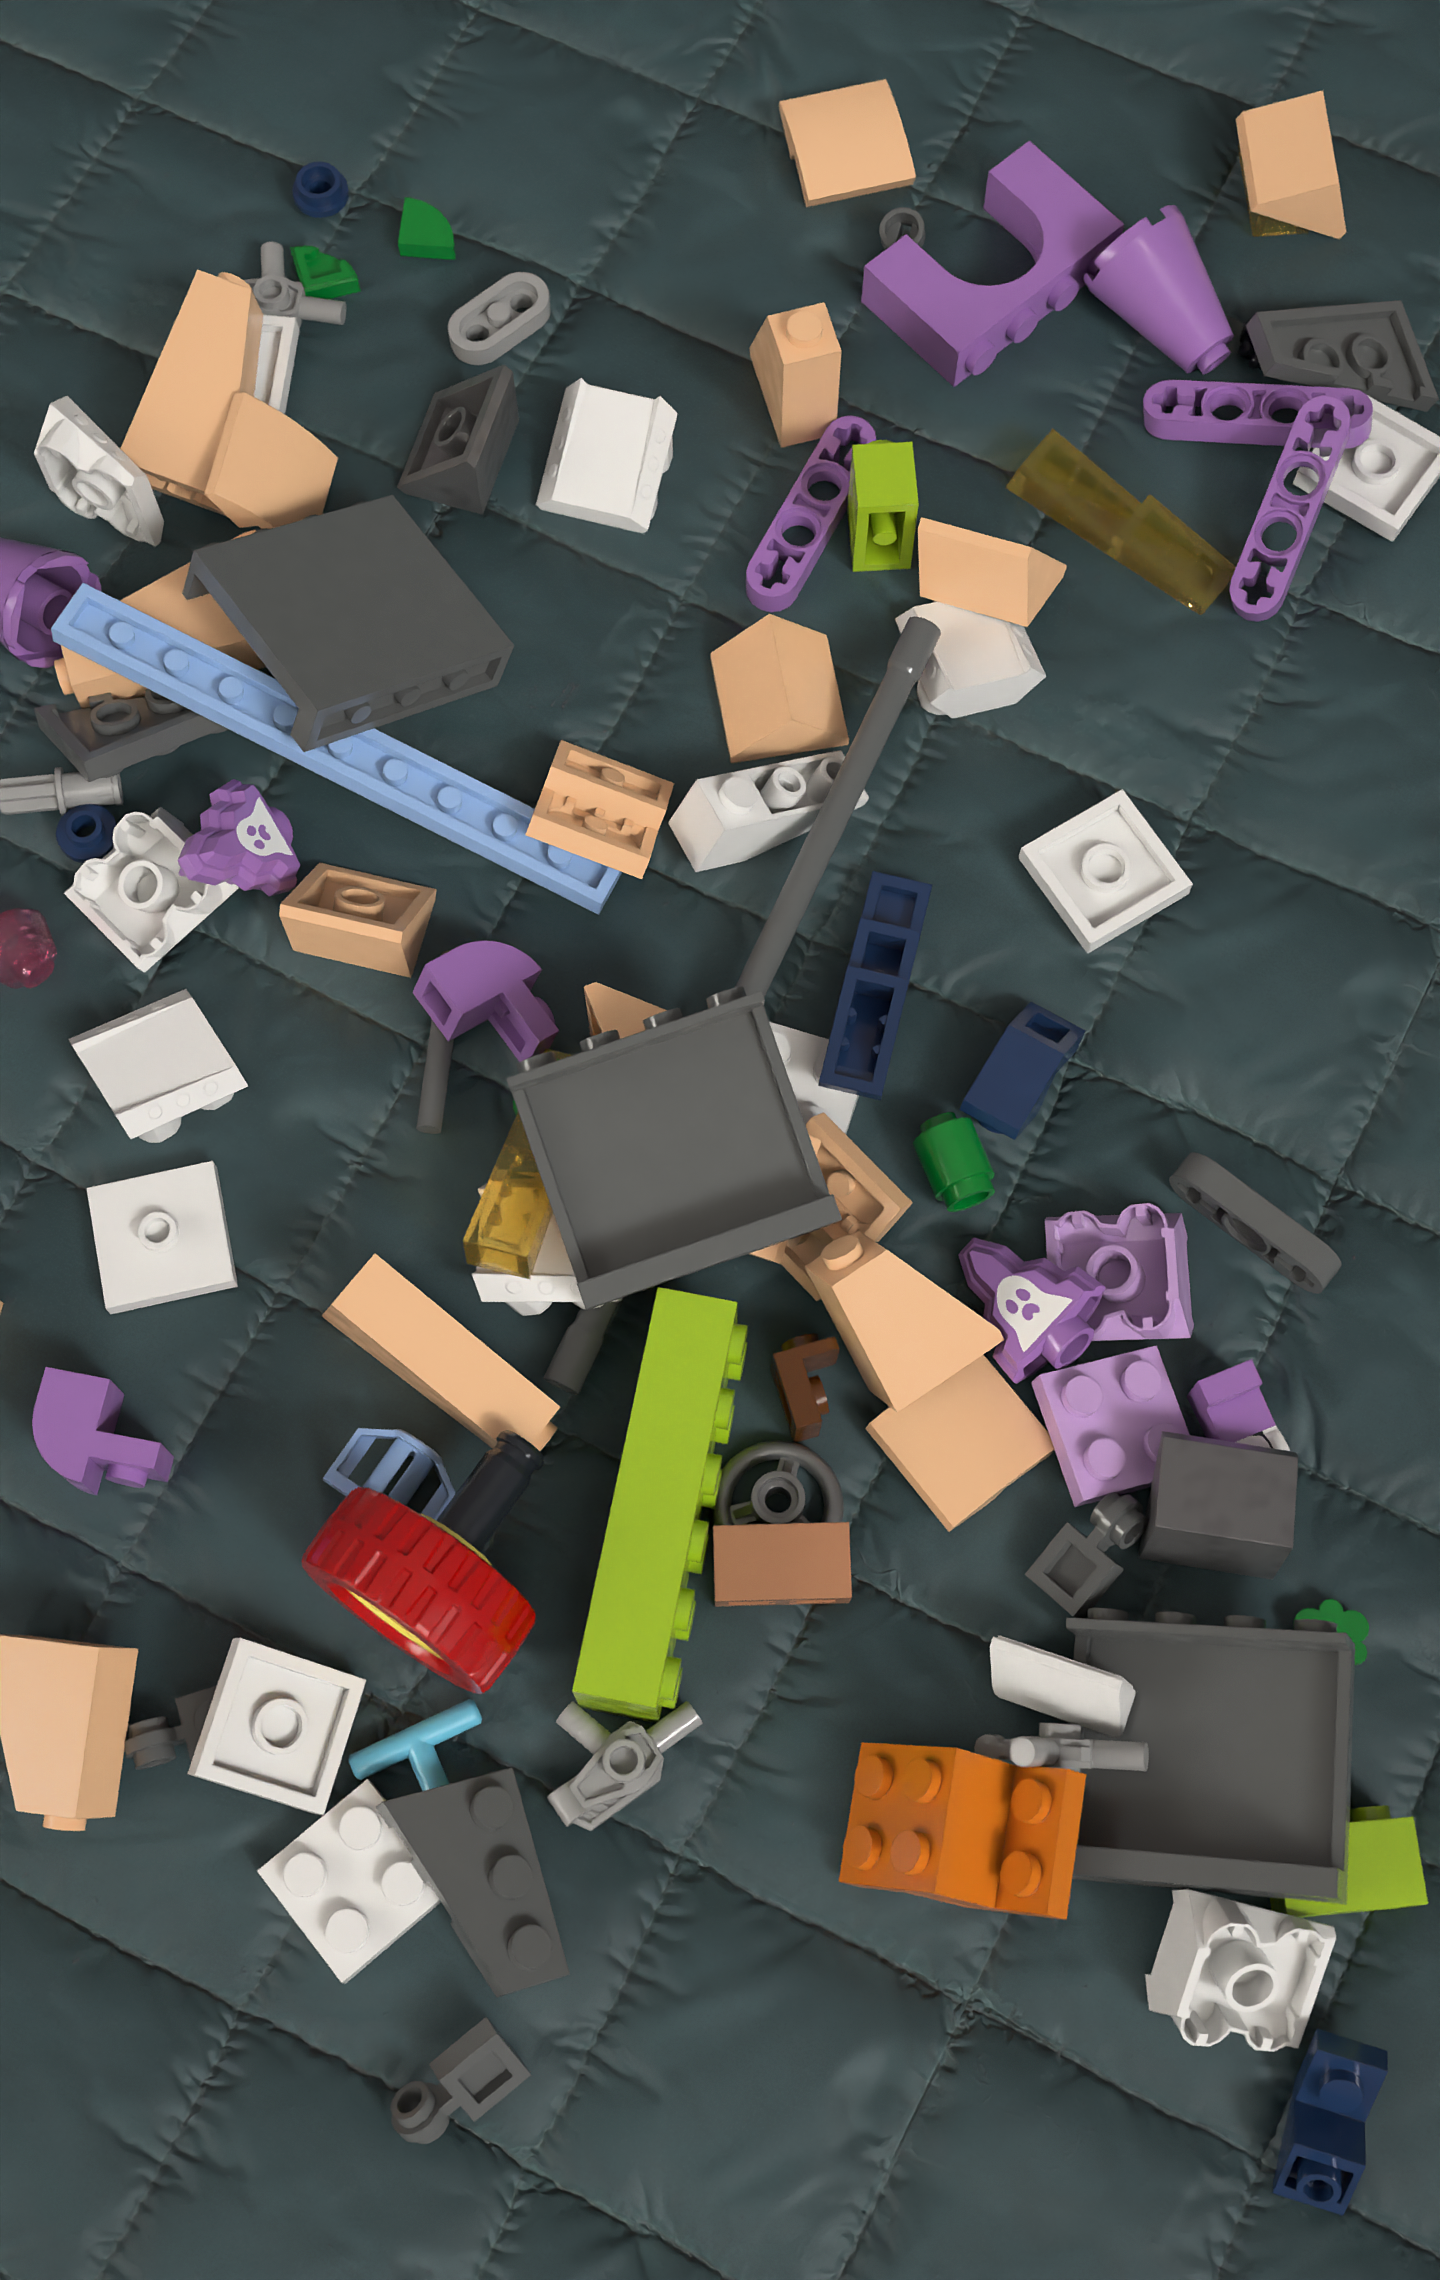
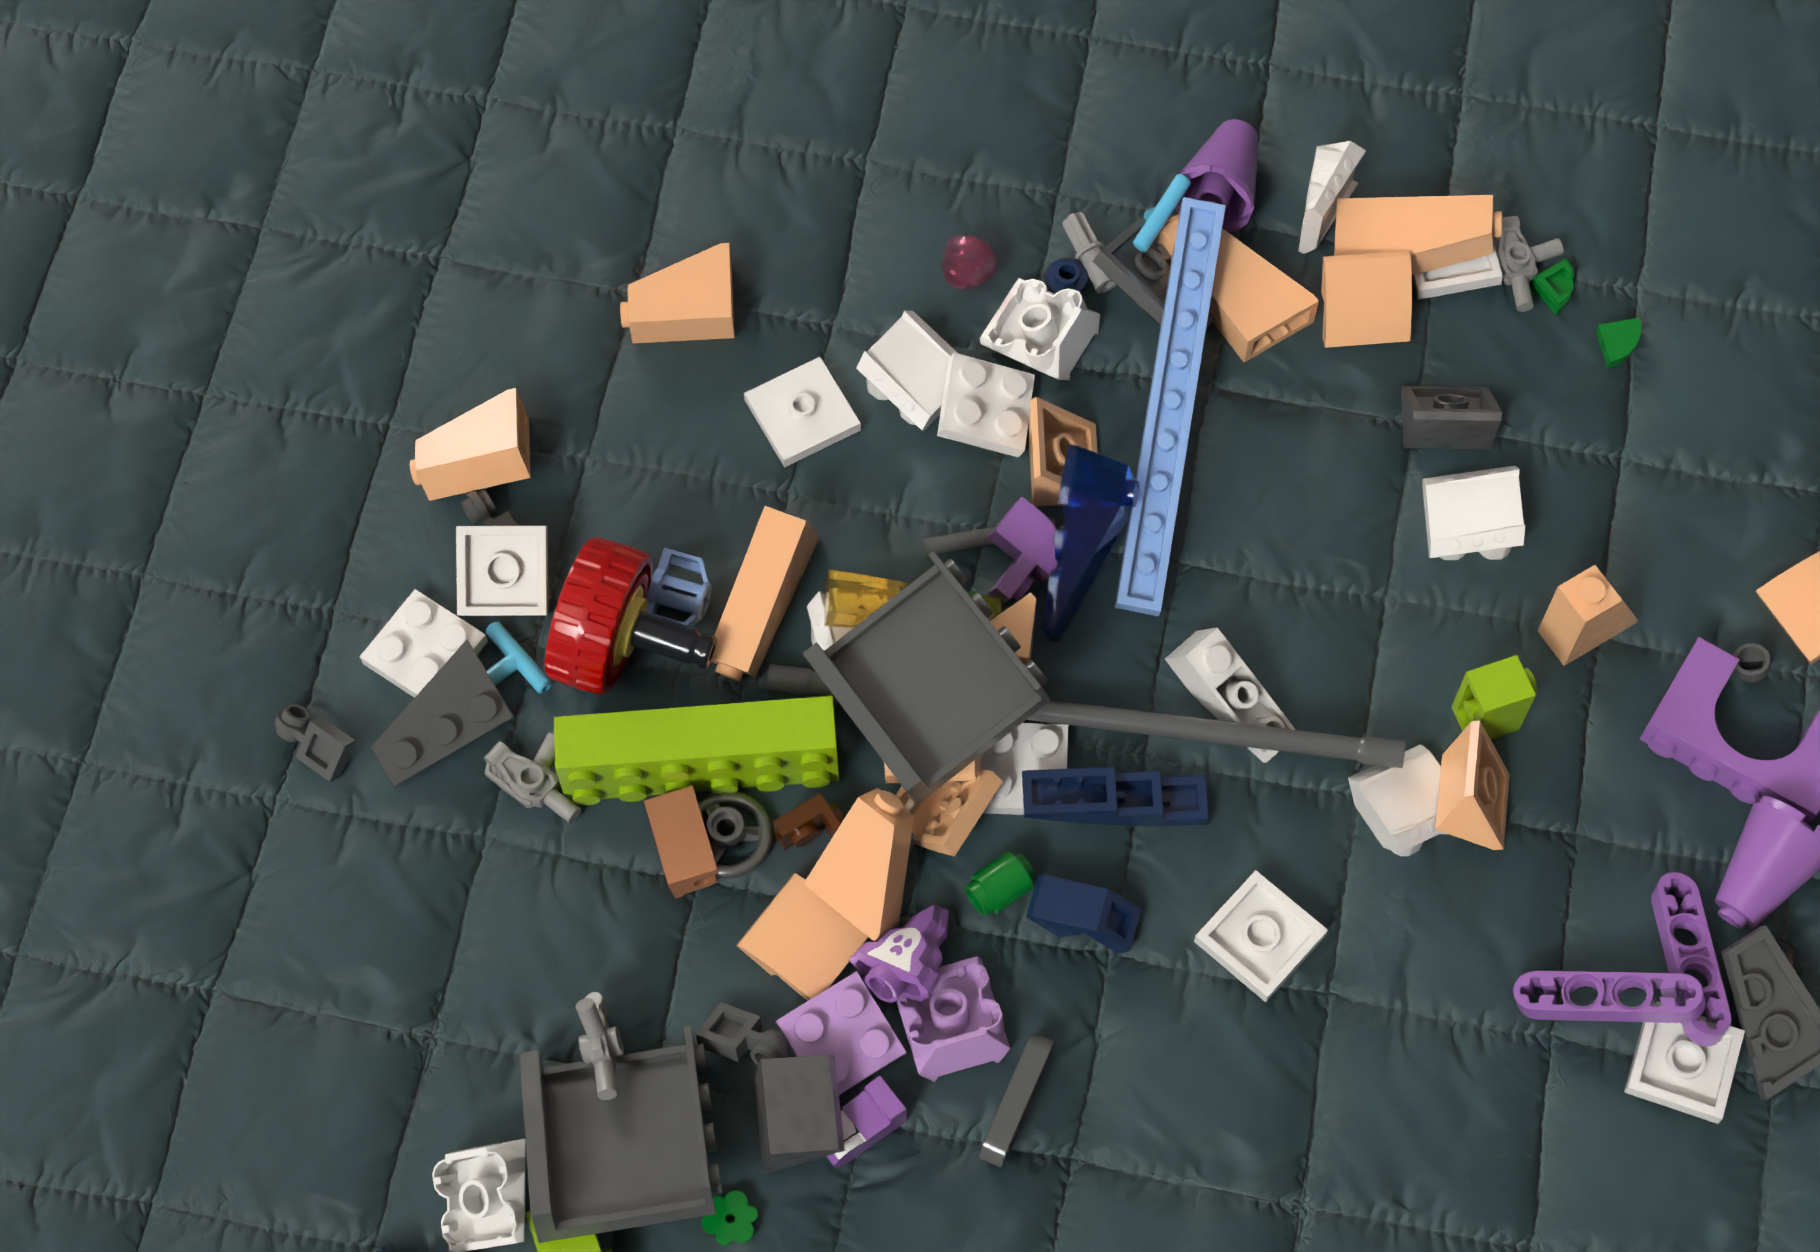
camera: 75 degrees right, 5 degrees down
medium lavender brick [32,1367,174,1496] -> none
medium lavender rock [178,779,300,896] -> none
dark grey panel [182,495,515,752] -> none
dark blue plate [292,162,349,218] -> none
light grey plate [448,272,551,365] -> none
light nougat slope [526,740,674,879] -> none
light nougat slope [710,614,849,763] -> none
medium lavender beam [746,416,876,612] -> none
orange bracket [838,1742,1086,1920] -> none
white slope [990,1635,1136,1738] -> none
clear yellow slope [1006,429,1236,616] -> none
none -> white plate [937,352,1035,458]
none -> clear blue wedge [1043,444,1139,642]
none -> medium azure piece [1133,174,1191,252]

